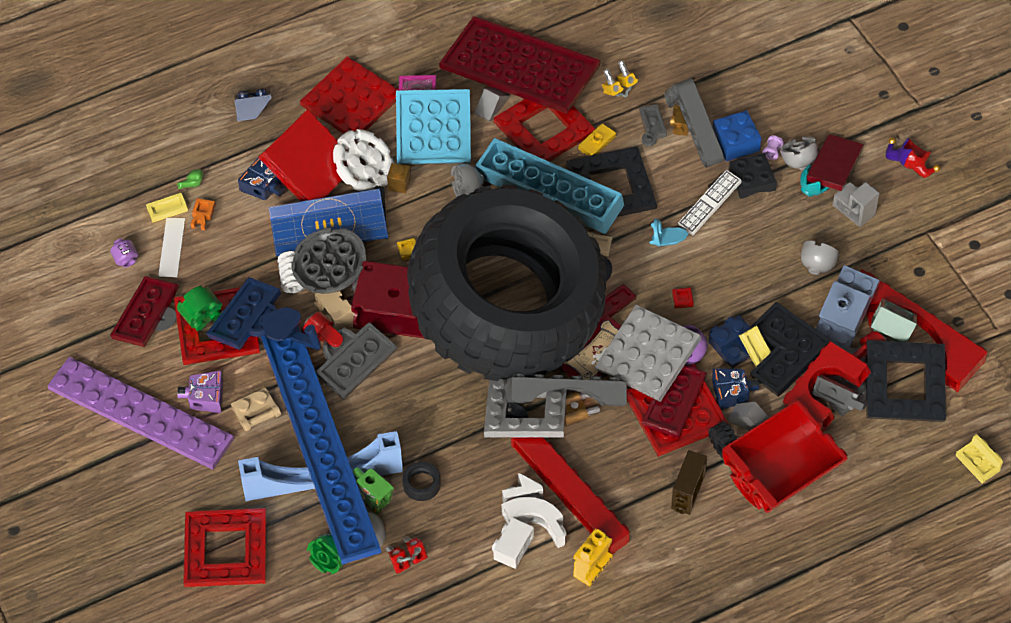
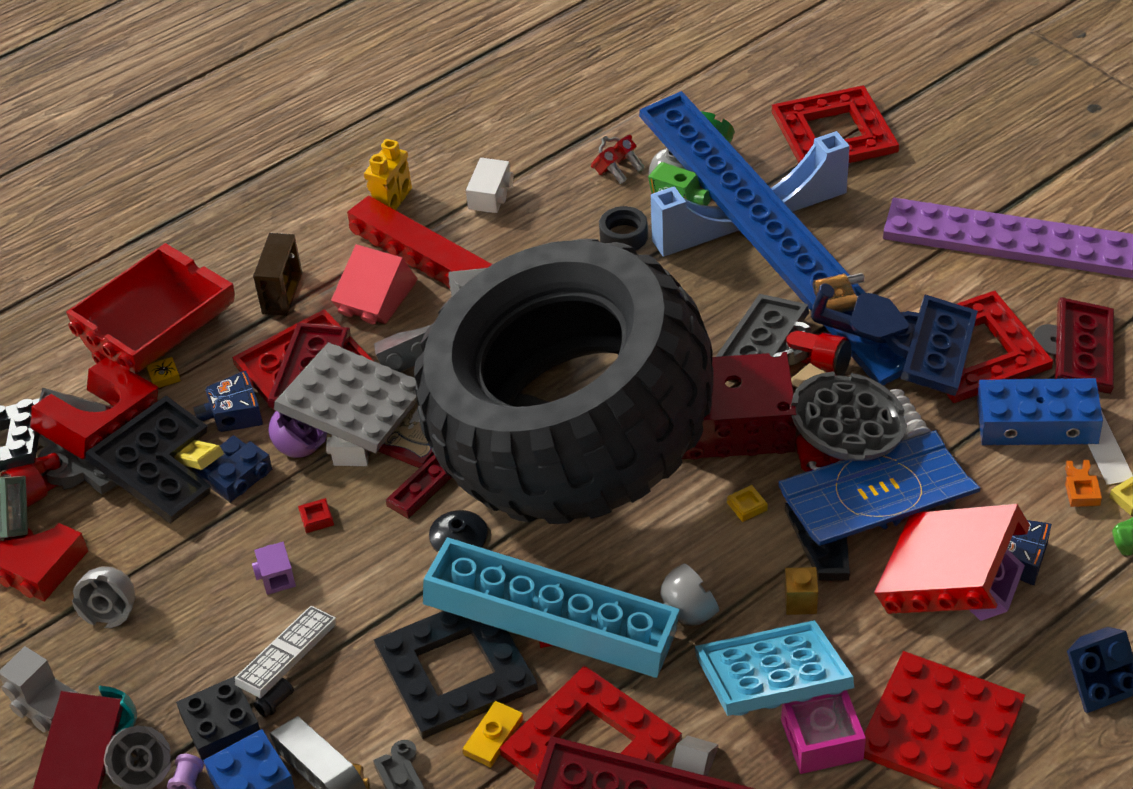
camera: 170 degrees right, 10 degrees down
green brick [177,285,222,331] -> none
medium lavender torso [178,371,223,413] -> none
tan plate [231,387,281,432] -> none
white plate [333,129,394,192] -> none
white arch [501,497,567,548] -> none
white slope [502,473,543,503] -> none
medium azure piece [649,218,688,247] -> none
black tyre [708,421,738,459] -> none
light grey slope [728,402,770,431] -> none
sand blue brick [816,265,880,348] -> none
none -> medium lavender brick [252,542,296,595]
none -> coral slope [331,244,418,324]
none -> clear orange piece [812,273,873,313]
none -> blue piece [977,378,1103,445]

